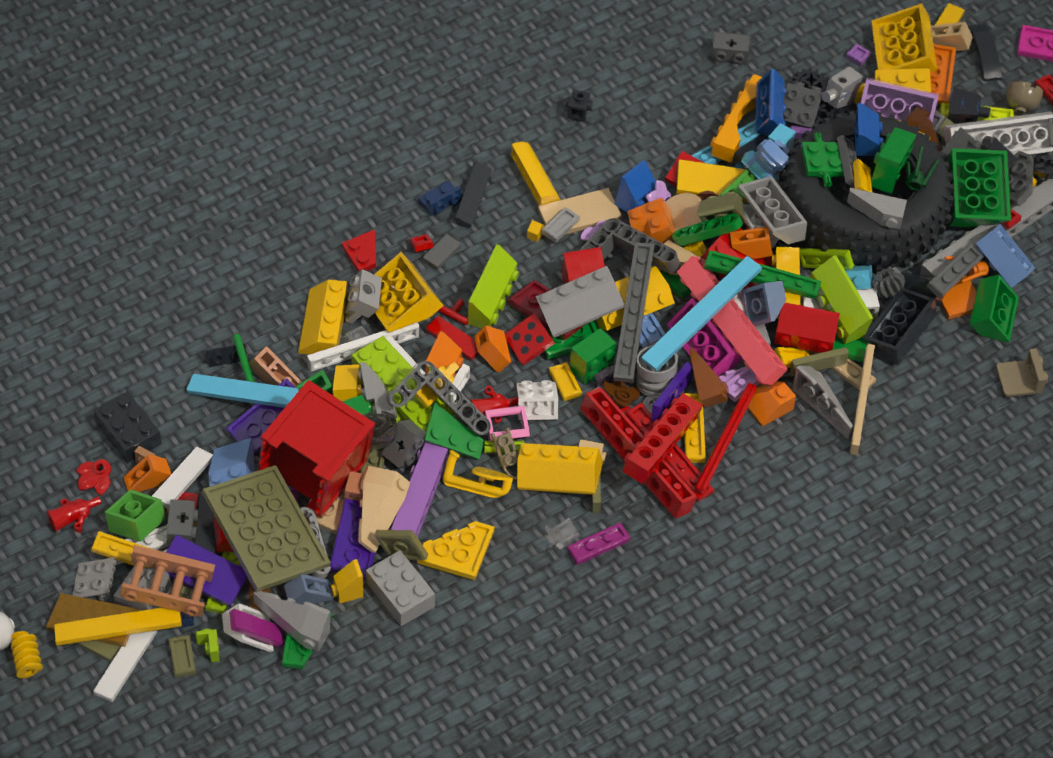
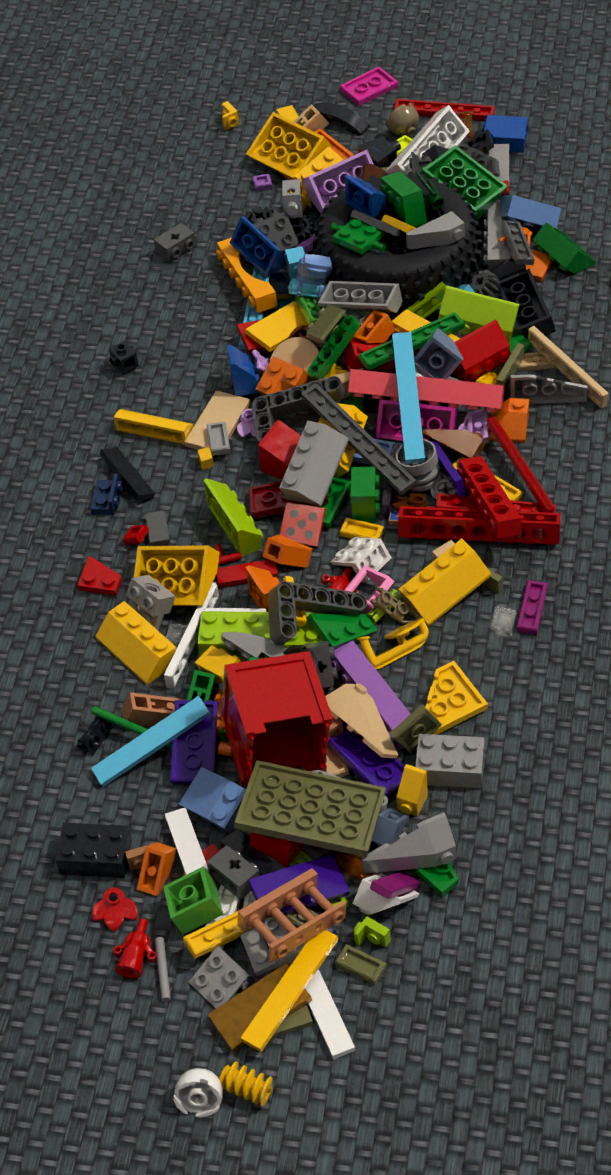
camera: 40 degrees left, 5 degrees down
none -> light grey bar [155,937,171,1002]

